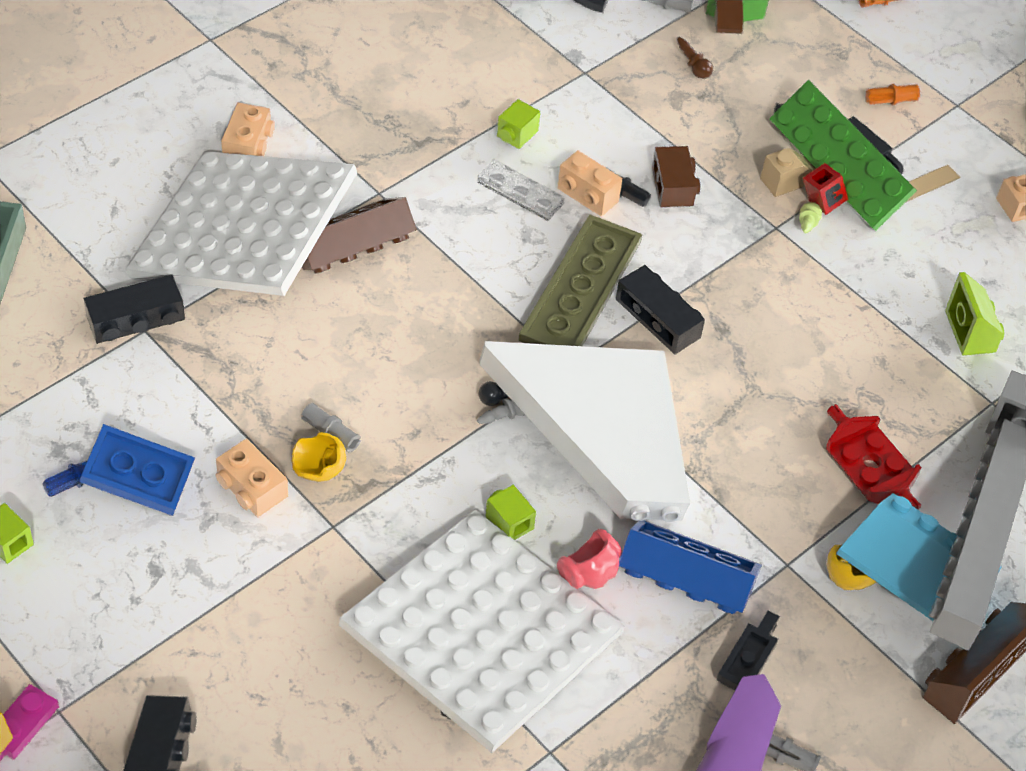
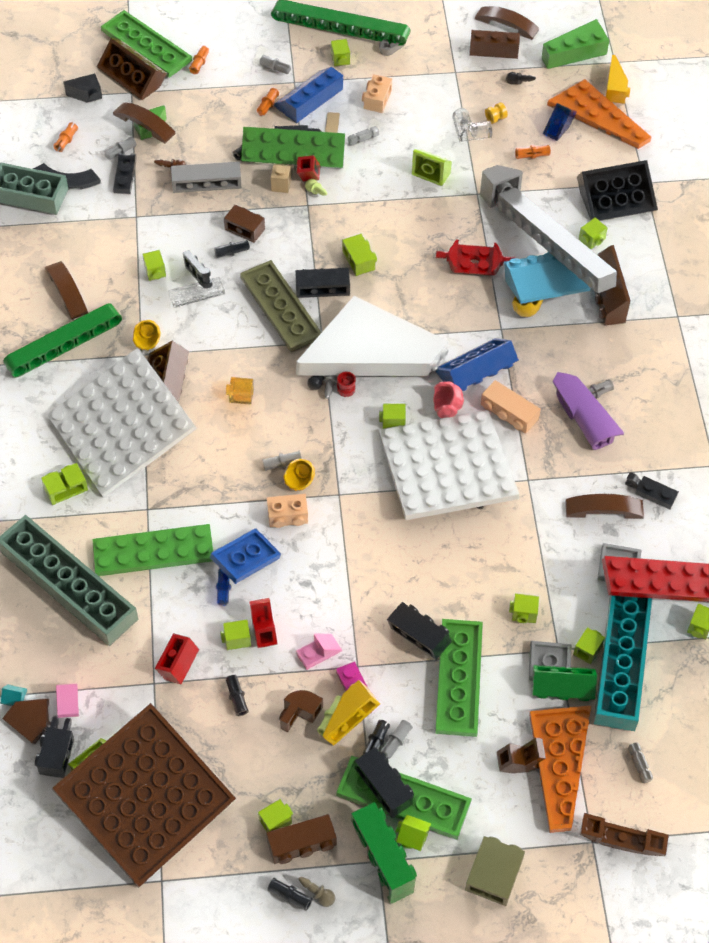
camera: 50 degrees left, 5 degrees up
black brick [83,275,185,344] -> none
light nougat brick [221,102,275,156] -> none
light nougat brick [557,150,622,217] -> none
black plate [716,610,780,690] -> none
none -> green beam [3,303,122,377]
none -> lime piece [41,463,88,505]
none -> reddish brown slope [45,261,88,319]
none -> bright green plate [92,524,213,576]
none -> black plate [113,153,137,194]
none -> yellow hair [133,320,161,350]
none -> light grey brick [171,162,242,193]
none -> plate [182,250,213,289]
none -> clear yellow brick [226,377,254,405]
none -> red brick [249,598,278,648]
none -> light grey axle [260,55,291,74]
none -> blue slope [273,67,343,123]
none -> bright pink slope [296,634,342,670]
none -> red wheel [337,371,356,397]
none -> lime brick [342,233,377,276]
none -> light grey axle [348,126,379,145]
none -> light nougat brick [481,380,541,434]

